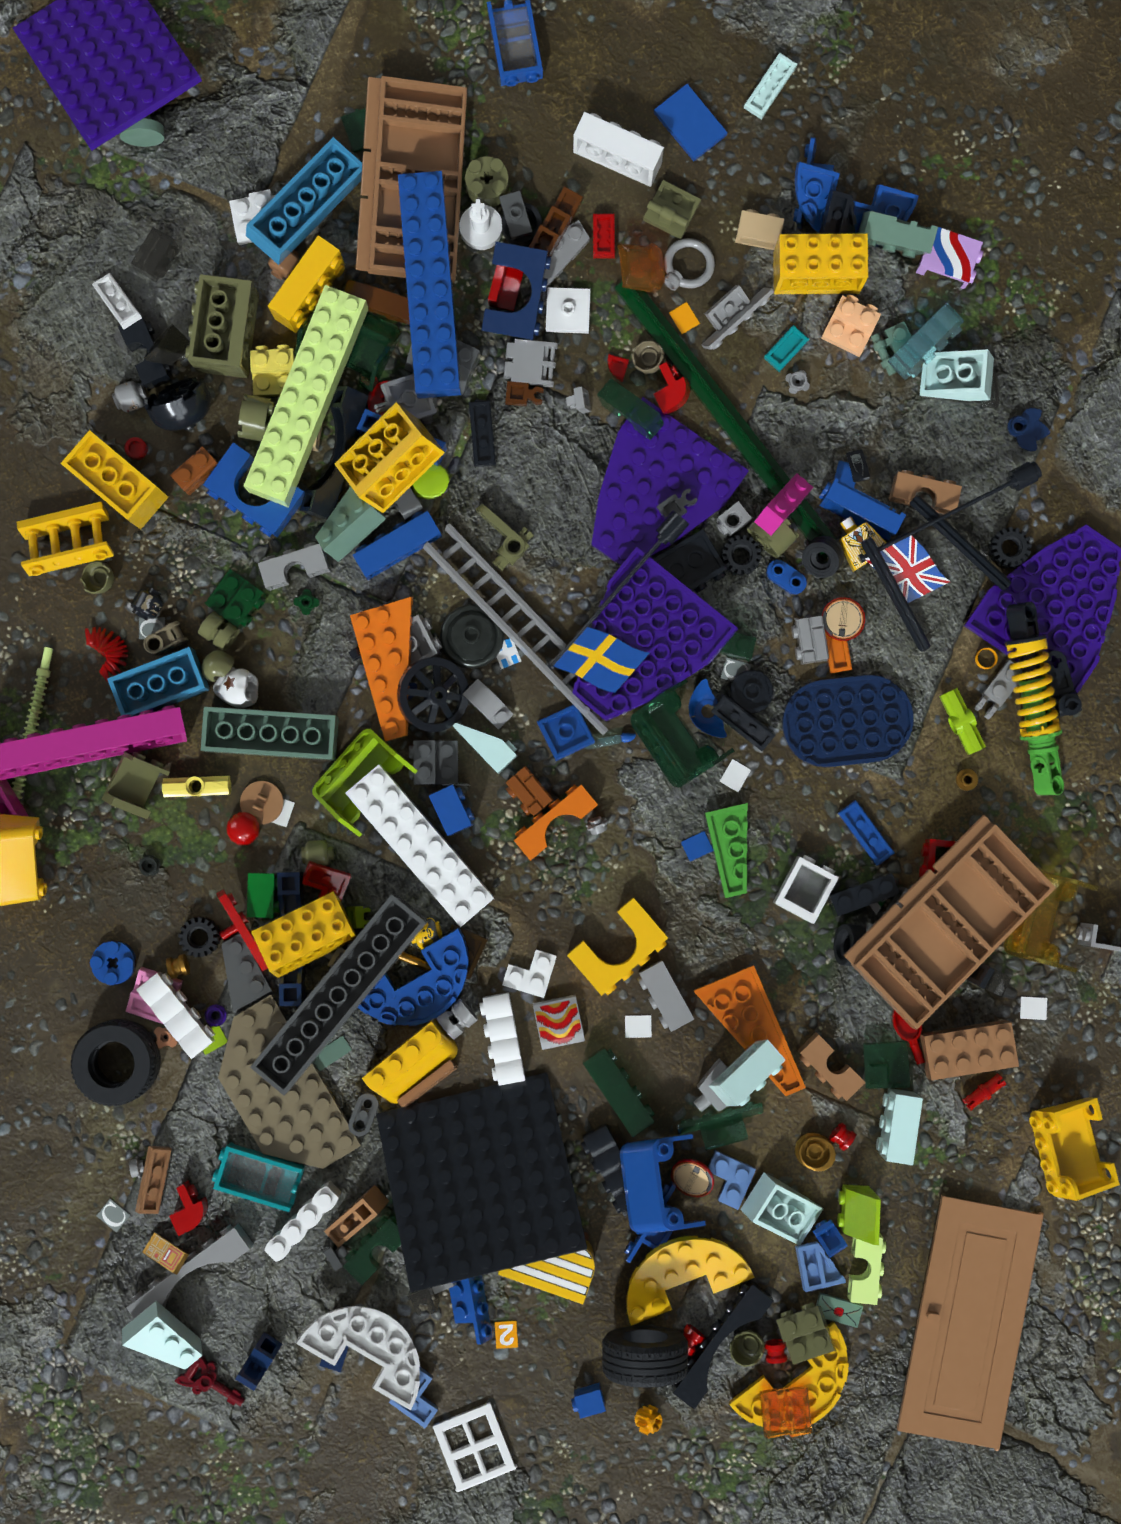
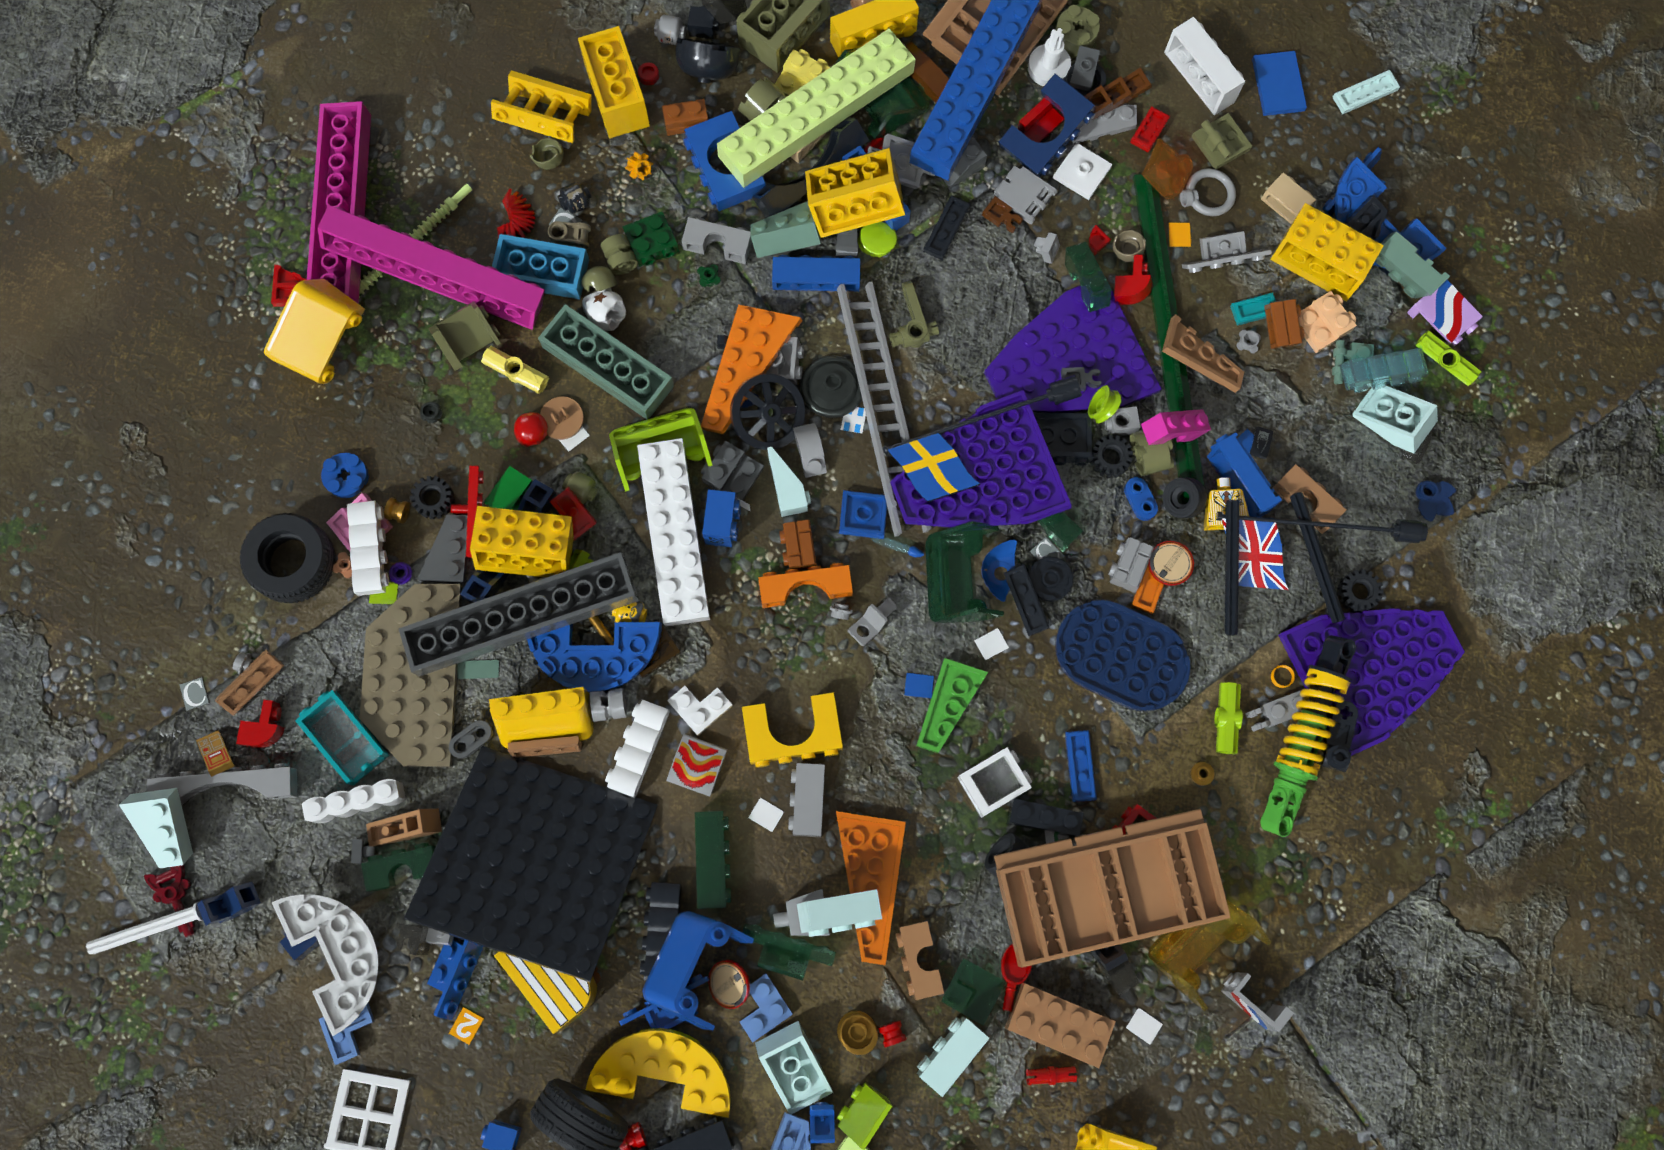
camera: 25 degrees right, 10 degrees down
none -> white axle [86,902,203,954]
none -> light orange gear [625,152,653,180]
none -> light grey bracket [848,598,897,646]
none -> lime piece [1088,385,1121,424]
none -> medium nougat wing [1162,314,1244,393]
none -> dark orange brick [1264,299,1304,349]
none -> lime piece [1415,330,1482,386]

